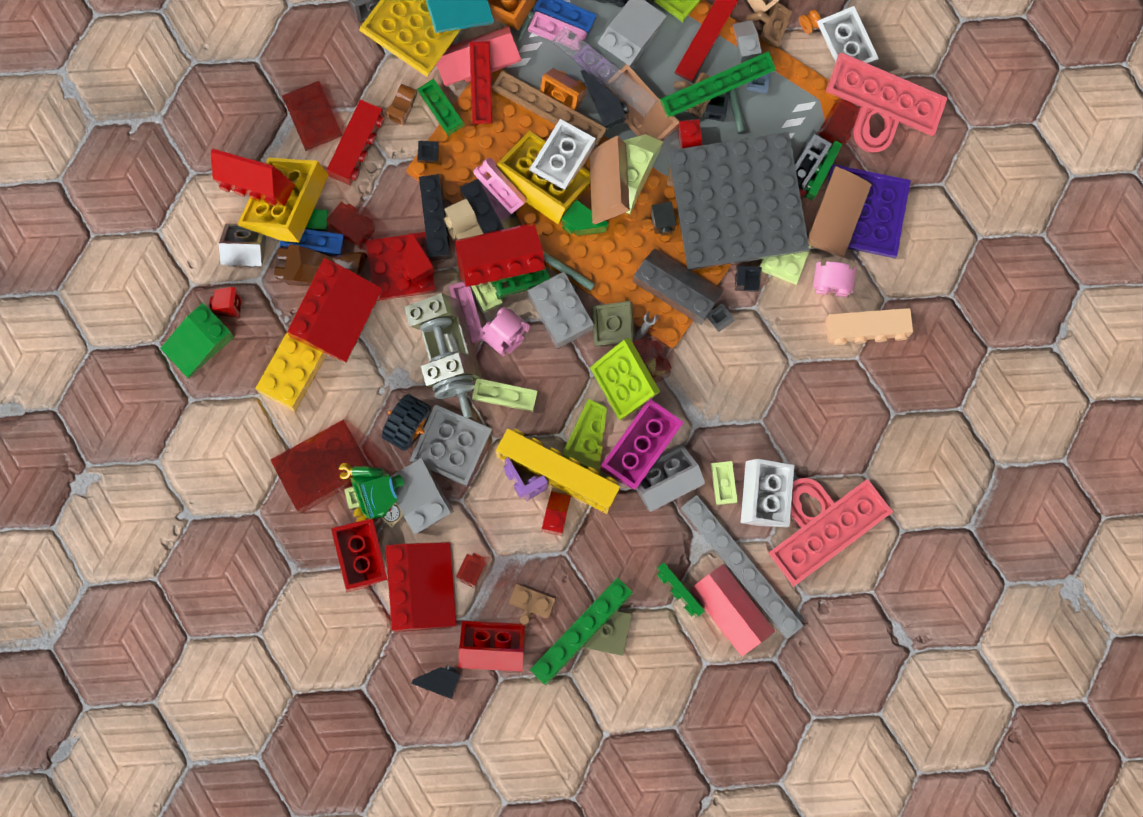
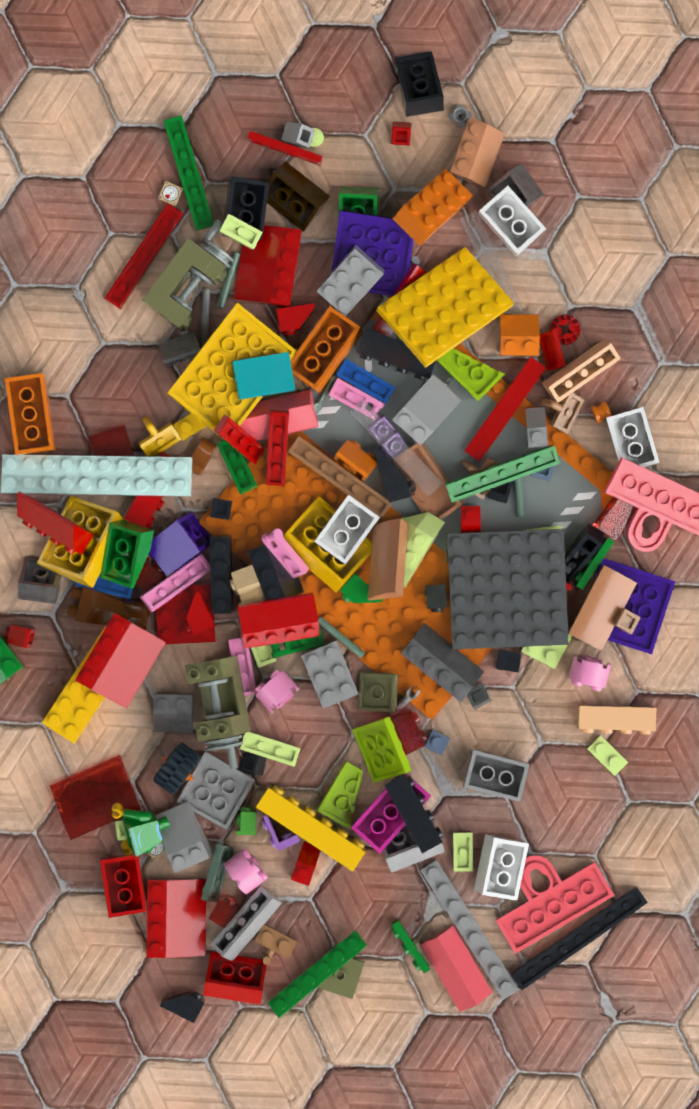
camera: 15 degrees right, 10 degrees up
none -> light aqua plate [1,454,192,497]
none -> orange brick [5,373,56,456]
none -> green slope [100,520,154,589]
none -> yellow plate [138,416,181,457]
none -> bright pink tile [140,553,211,613]
none -> slope [149,512,210,576]
none -> flat silver slope [153,694,194,733]
none -> yellow plate [173,414,208,441]
none -> sand green plate [201,844,234,902]
none -> light grey brick [210,886,282,961]
none -> red tile [214,414,265,464]
none -> bright pink brick [224,848,268,894]
none -> bright green brick [236,807,257,835]
none -> black slope [240,752,266,776]
none -> black brick [385,774,444,854]
none -> sand blue plate [424,730,450,756]
none -> light grey brick [463,748,530,802]
none -> black plate [511,886,648,990]
none -> yellowish green plate [587,735,628,776]
none -> plate [614,608,640,635]

